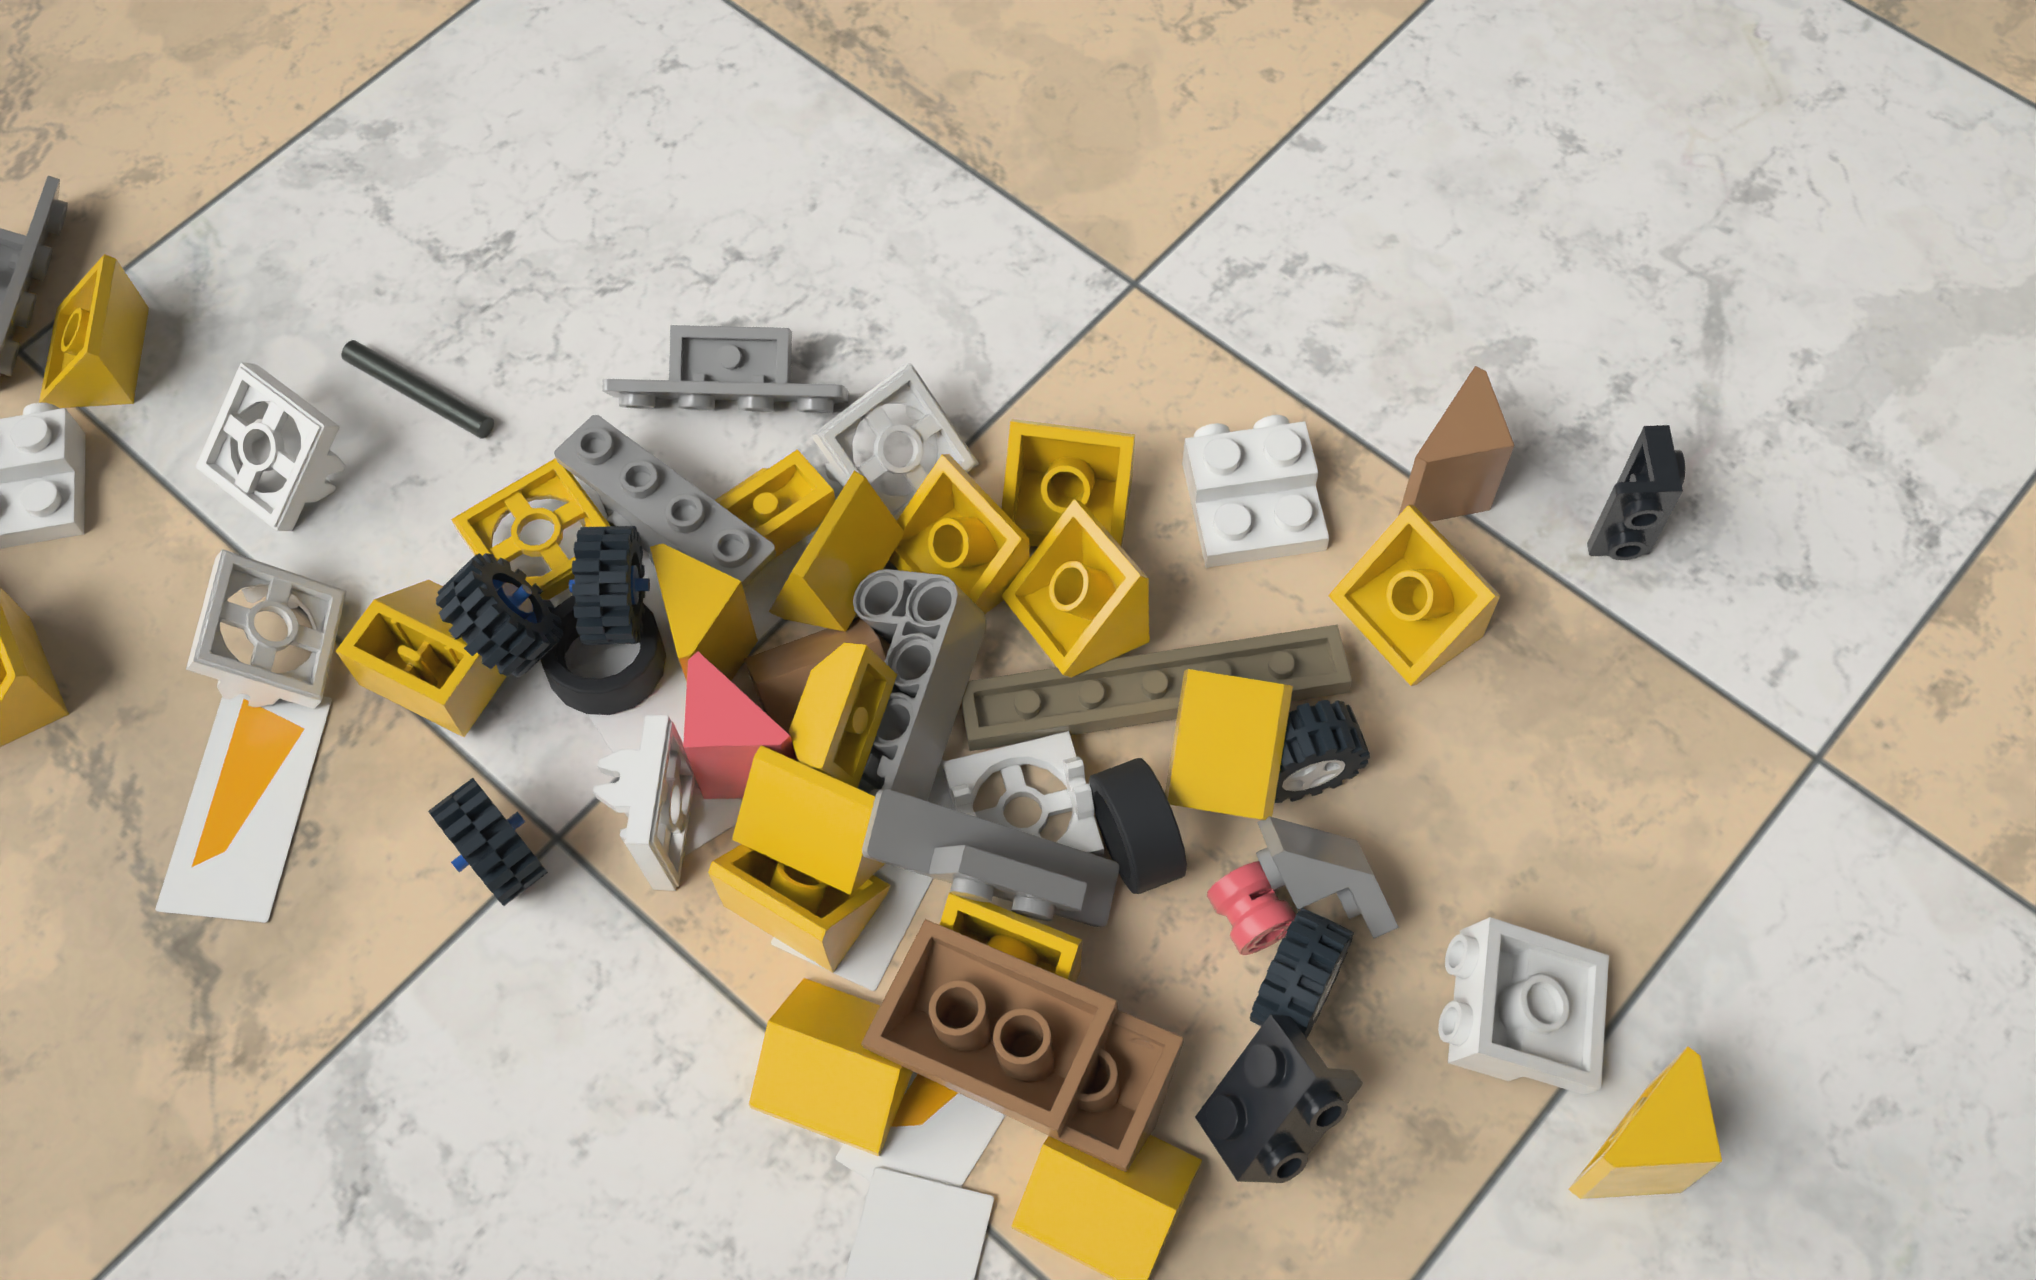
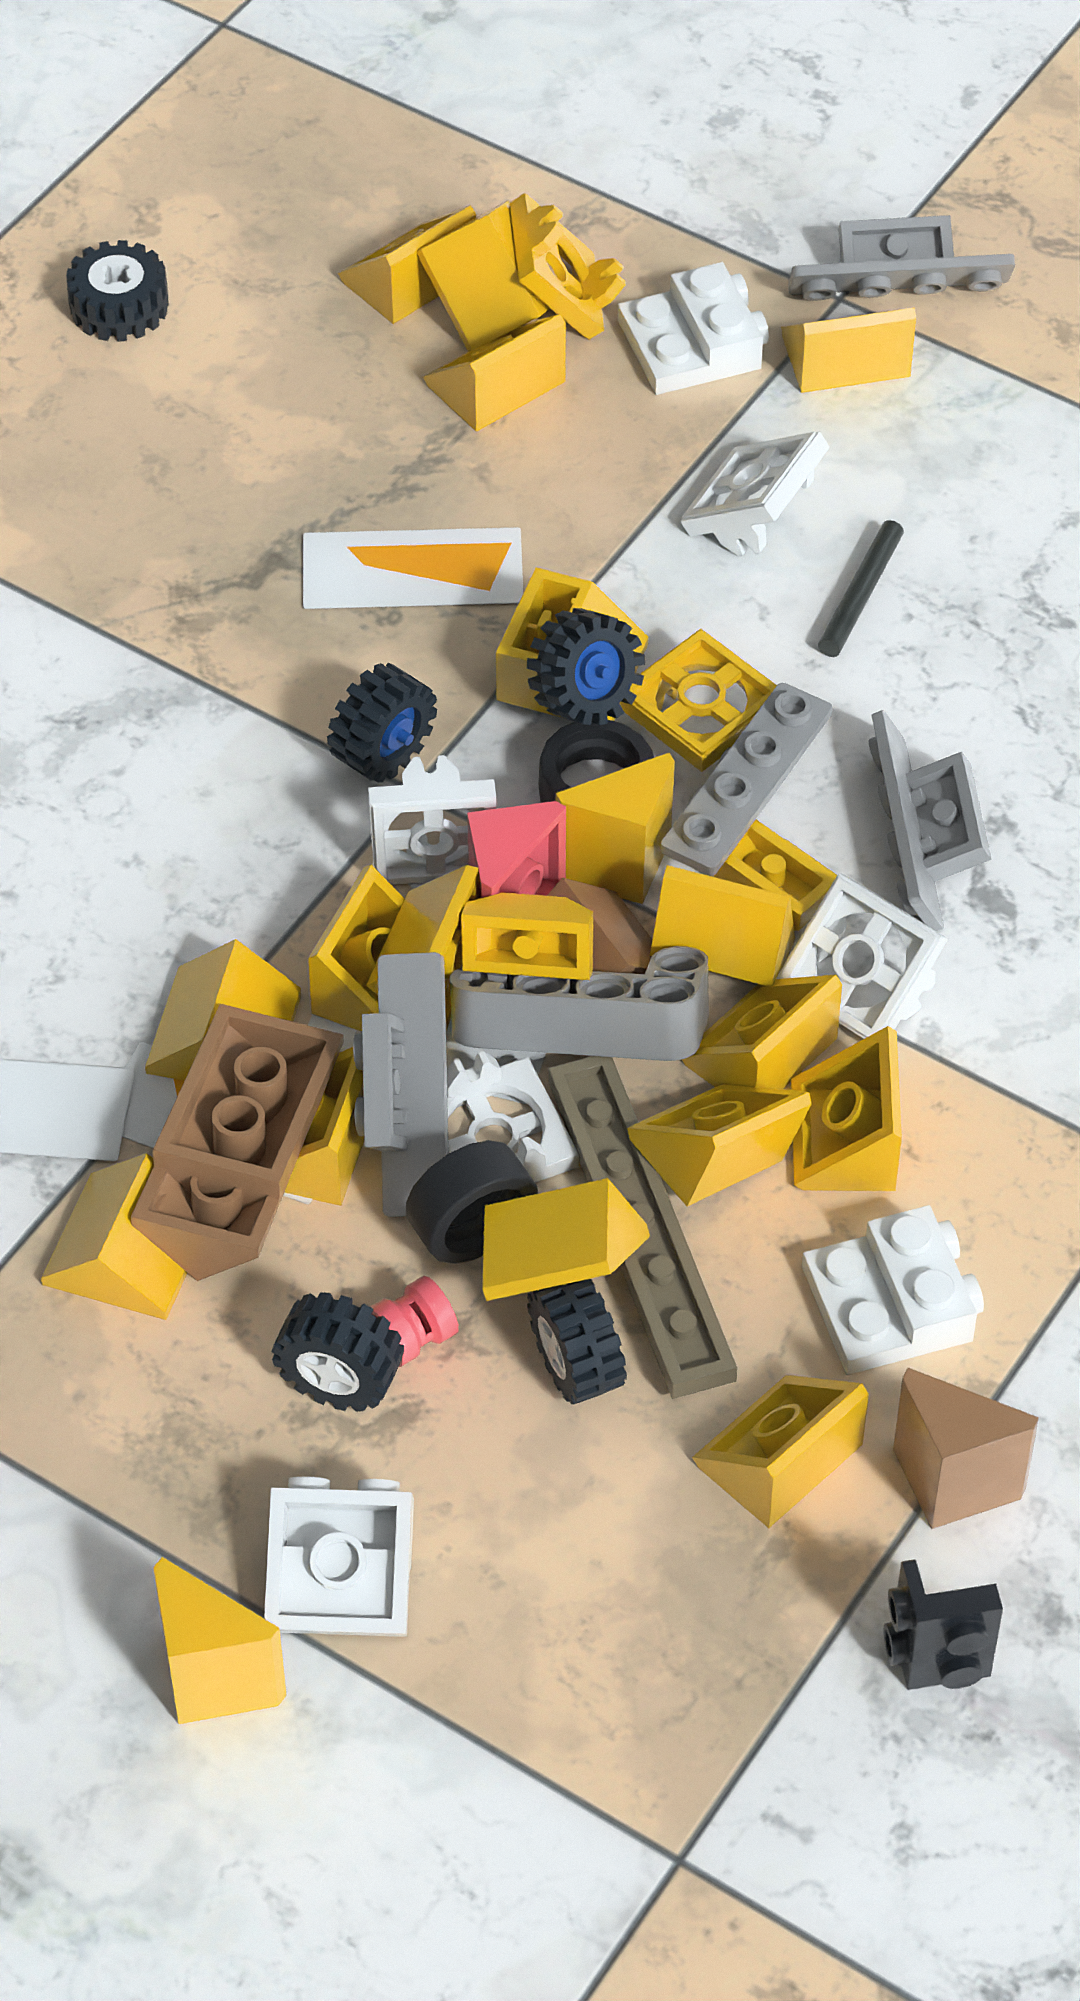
camera: 80 degrees right, 10 degrees down
white piece [186,549,346,709] -> none
black wheel [569,526,650,645] -> none
black bracket [1195,1014,1363,1183] -> none
light grey slope [1256,816,1399,939] -> none

